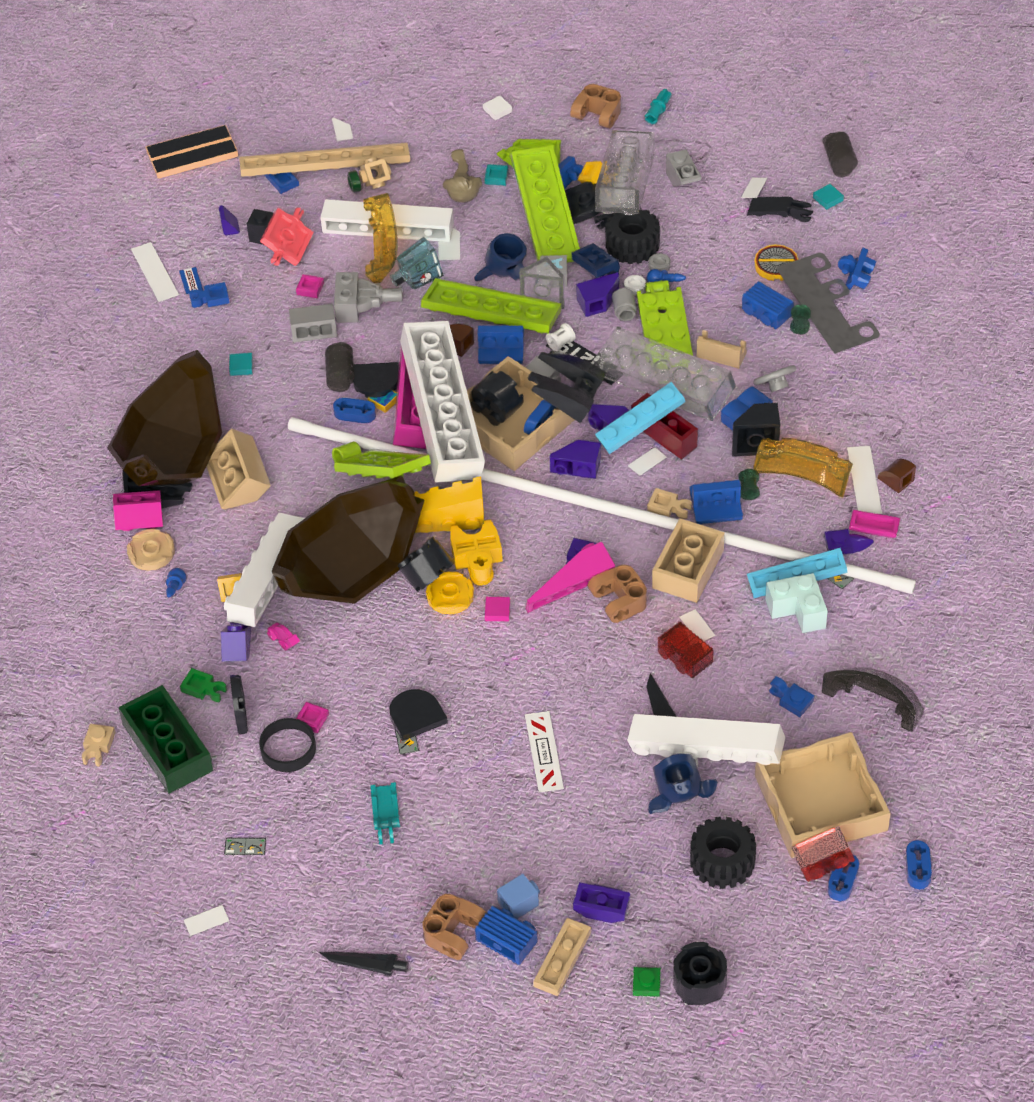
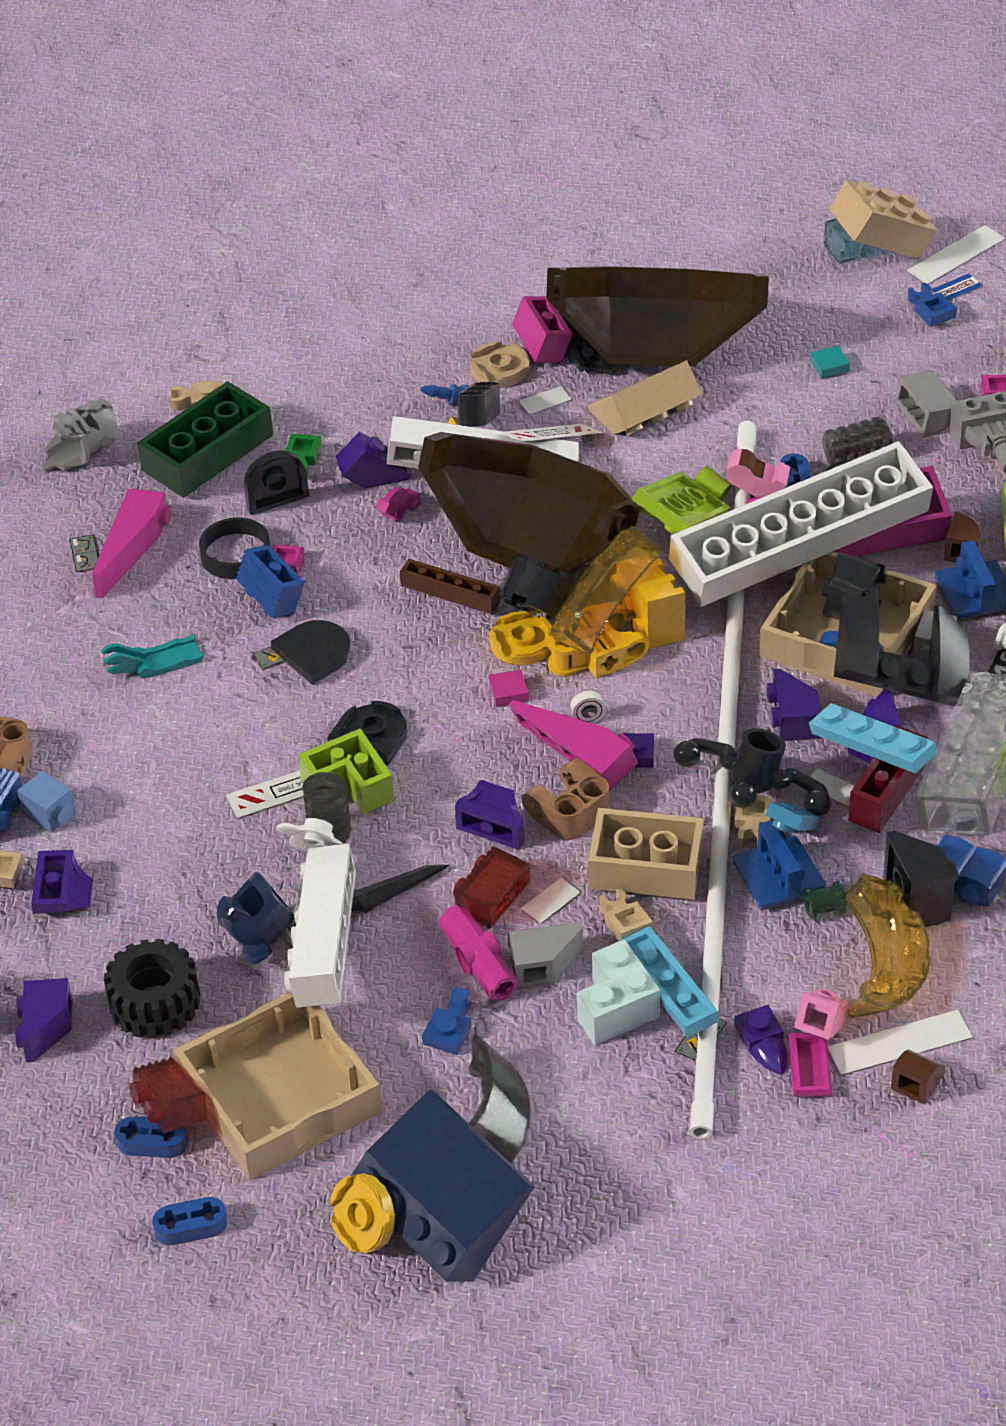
camera: 75 degrees right, 5 degrees down
none -> dark purple slope [15,978,73,1062]
none -> light grey helmet [43,399,118,472]
none -> dark pink slope [92,488,171,599]
none -> blue brick [236,545,305,618]
none -> white plate [276,818,343,853]
none -> lime brick [298,728,394,814]
none -> clear smoke piece [302,772,352,844]
none -> black tile [327,701,407,765]
none -> yellow tile [330,1173,395,1253]
none -> dark blue slope [351,1090,535,1282]
none -> reddish brown piece [400,559,500,614]
none -> dark pink piece [439,905,518,1002]
none -> dark purple slope [455,780,525,850]
none -> black beam [458,382,500,427]
none -> white sticker [499,423,604,442]
none -> light grey slope [509,922,583,989]
none -> white sticker [519,386,572,415]
none -> clear yellow windscreen [548,526,663,656]
none -> white tile [570,691,606,724]
none -> tan plate [599,888,654,941]
none -> black wheel [674,728,831,816]
none -> bright pink leg [726,449,790,497]
none -> dark azure plate [765,802,822,834]
none -> bright pink brick [794,989,849,1040]
none -> clear light blue brick [824,218,866,264]
none -> tan brick [828,180,937,259]

